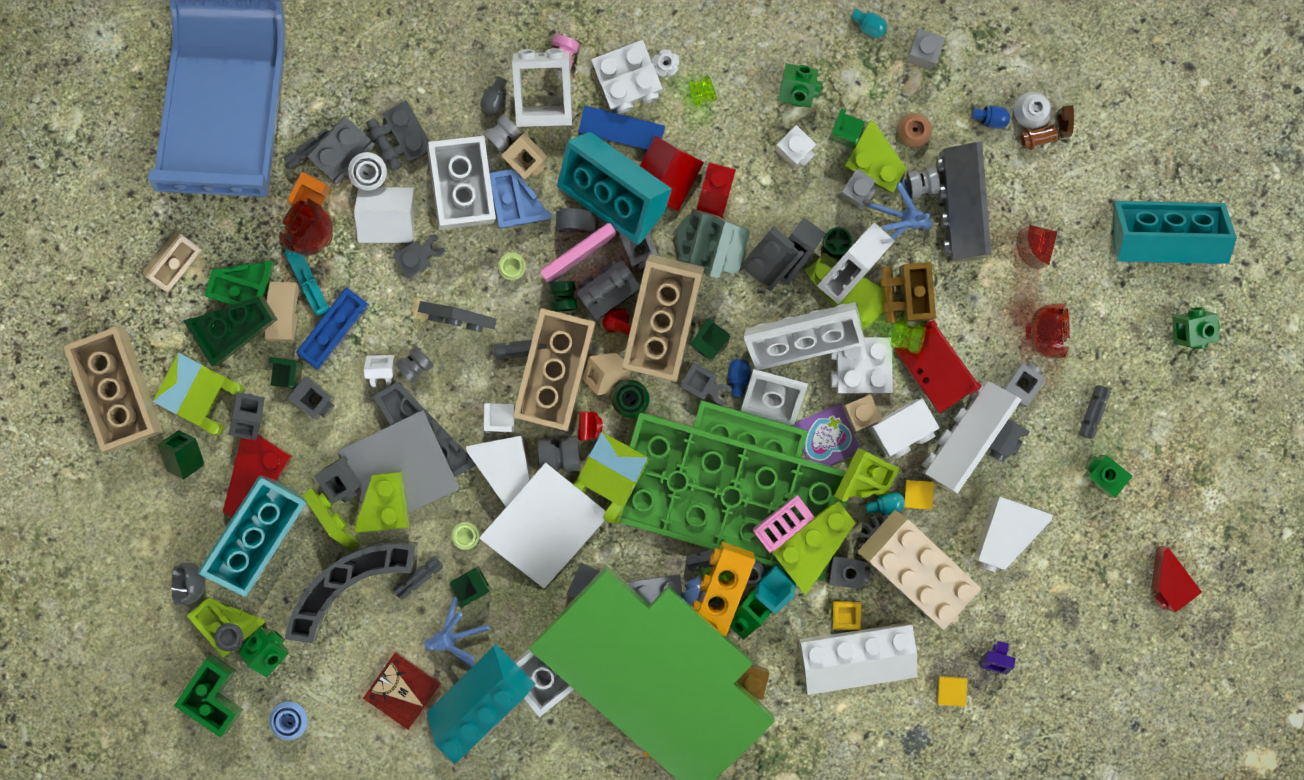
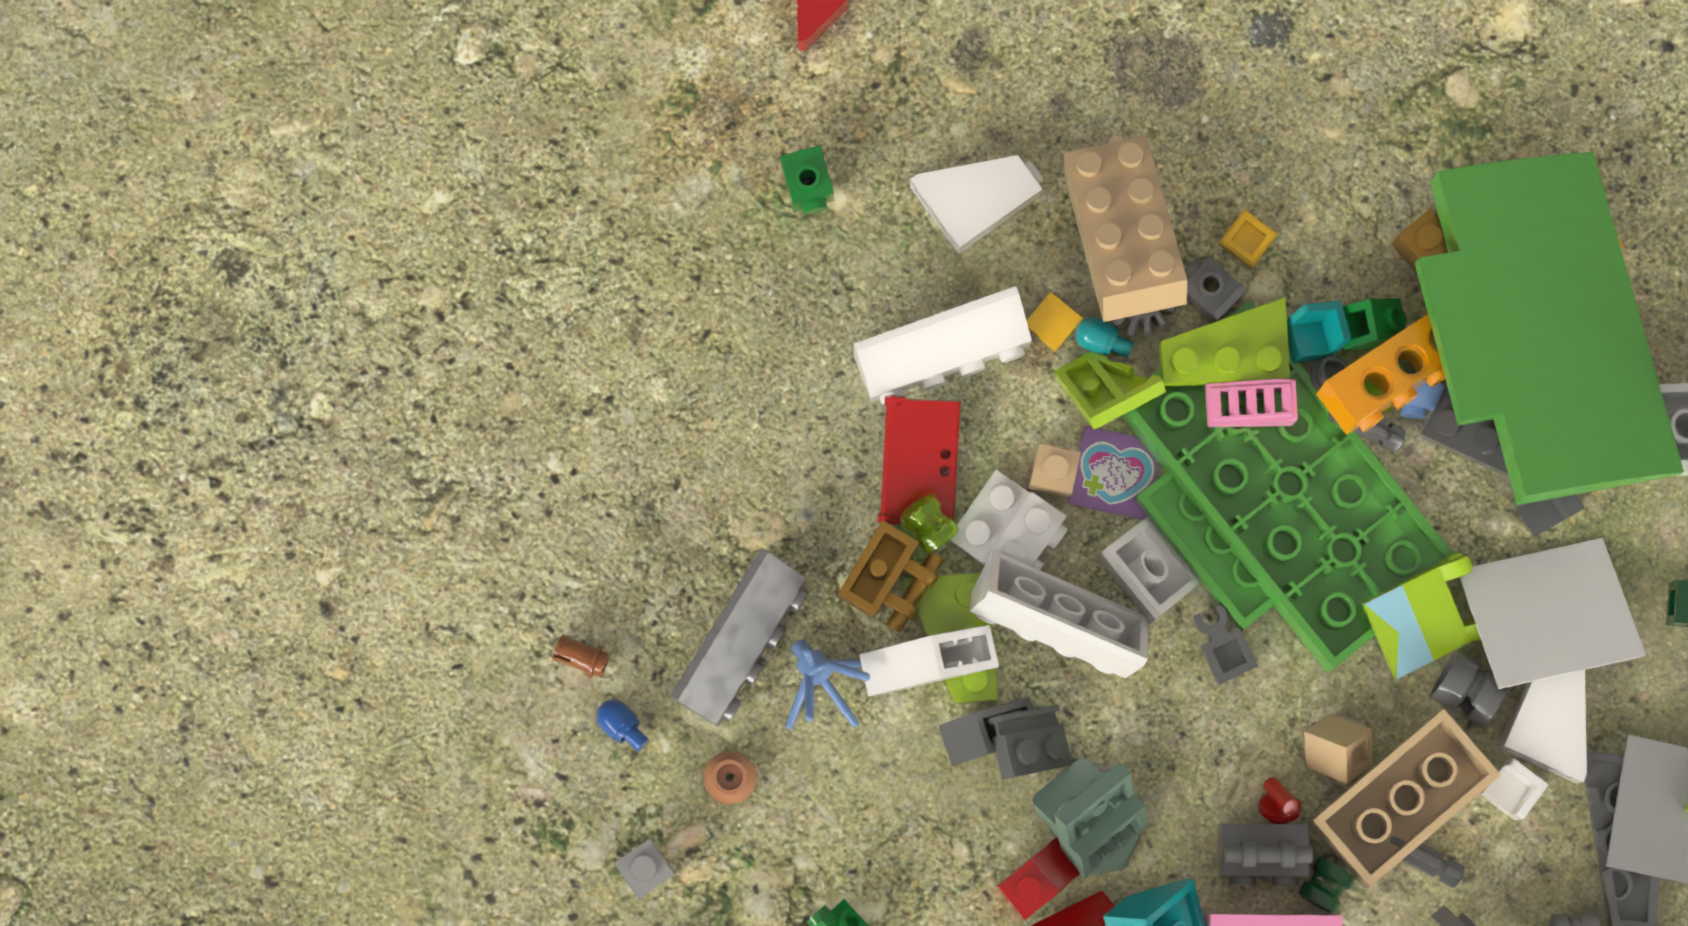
camera: 145 degrees left, 5 degrees down
yellowish green plate [451,522,480,550] -> none
red plate [578,411,603,440] -> none
dark green cone [611,380,650,418] -> none
light grey brick [620,233,658,270] -> none
tan brick [622,254,705,382] -> none
dark green panel [689,317,730,362] -> none
blue cylinder [727,358,750,397] -> none
white brick [775,125,816,169] -> none
white slope [798,622,918,695] -> none
dark green wheel [822,227,852,258] -> none
green panel [829,108,865,149] -> none
light grey brick [839,169,877,211] -> none
lime wing [844,120,907,194] -> none
white piece [867,398,939,458] -> none
light grey wheel [906,167,940,199] -> none
yellow tile [937,676,968,707] -> none
dark purple tile [980,641,1016,675] -> none
dark grey brick [988,419,1030,463] -> none
light grey brick [1002,362,1046,407] -> none
white cone [1014,92,1052,129] -> none
clear red brick [1017,225,1057,270] -> none
clear red cylinder [1026,303,1070,359] -> none
reddish brown tile [1057,105,1074,138] -> none
dark grey axle [1079,385,1111,439] -> none
teal slope [1113,201,1237,264] -> none
green brick [1172,307,1220,349] -> none

